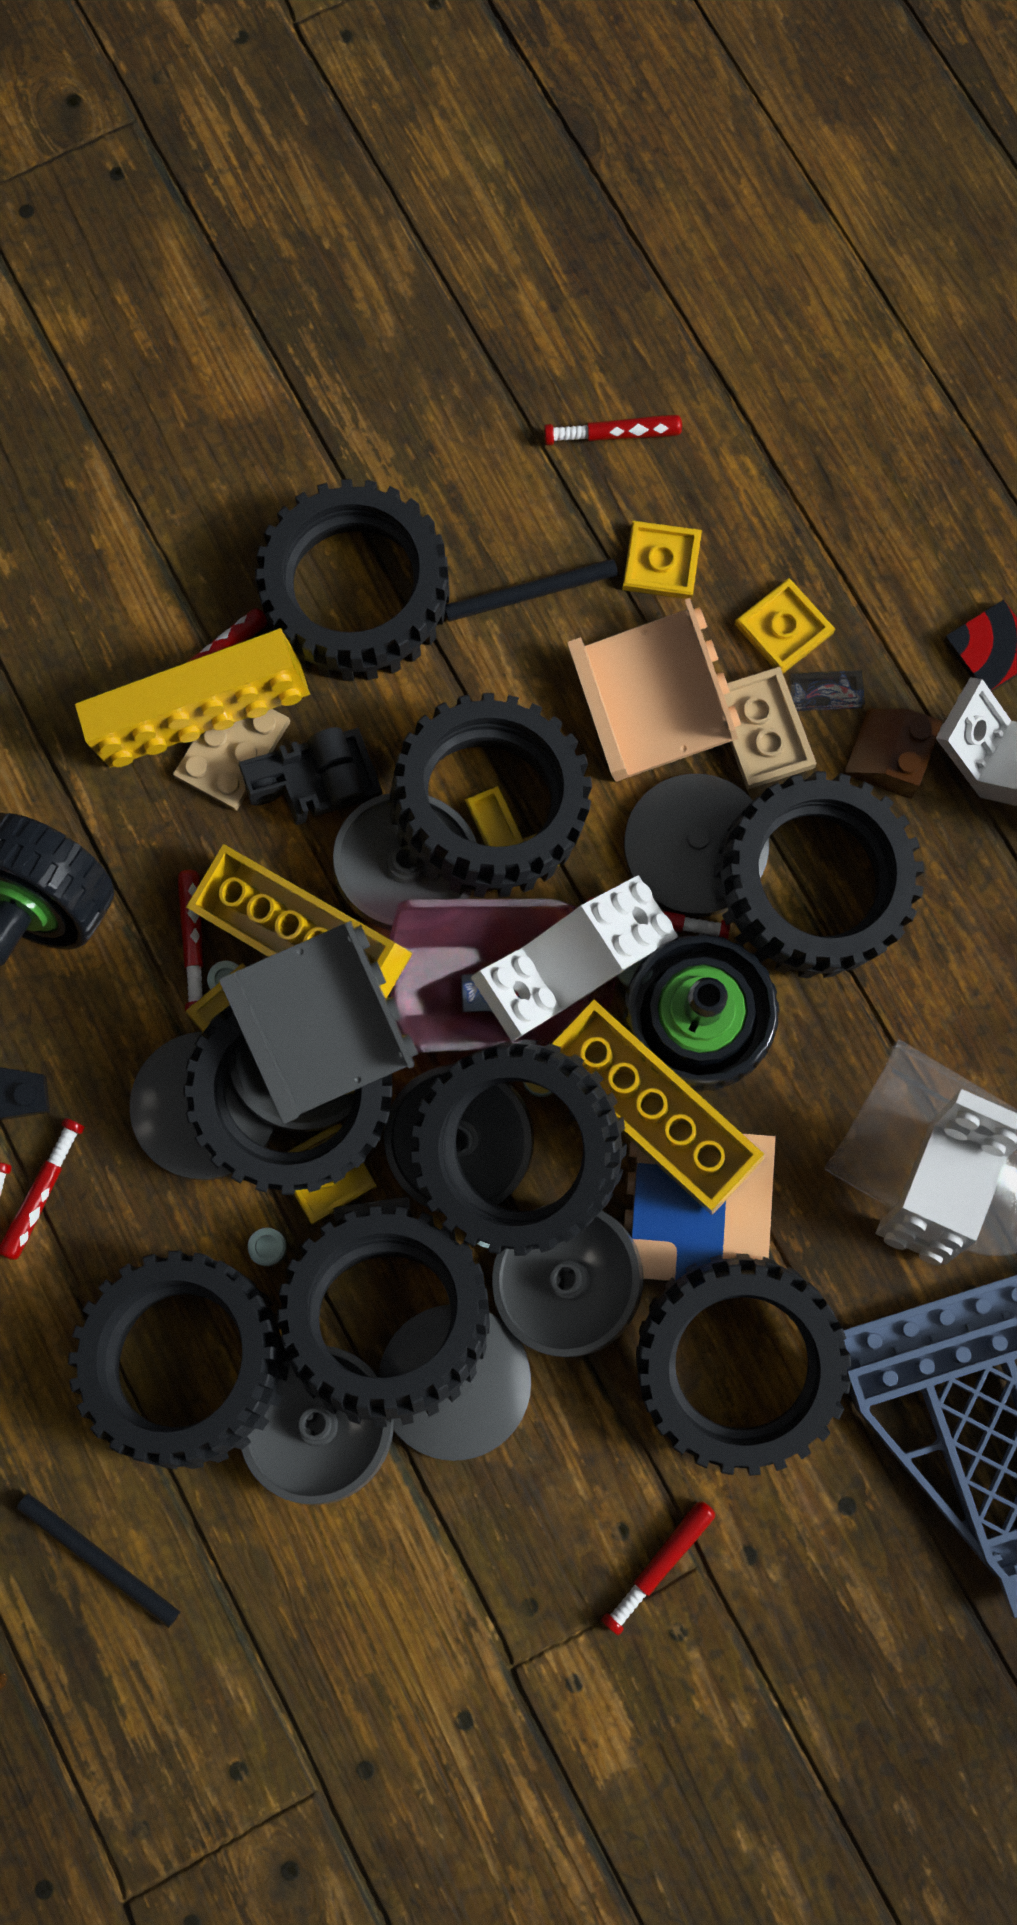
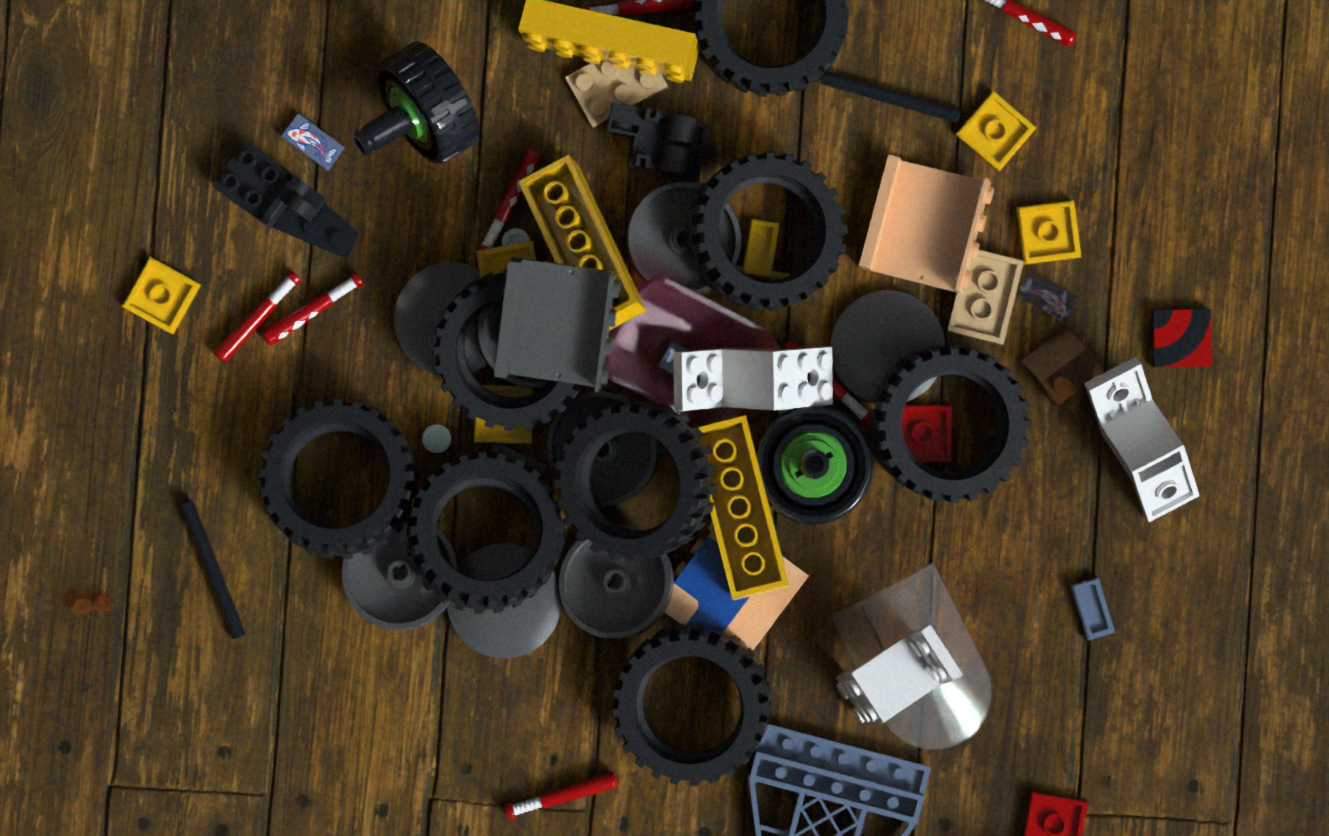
camera: 30 degrees right, 10 degrees up
none -> red tile [902,405,952,463]

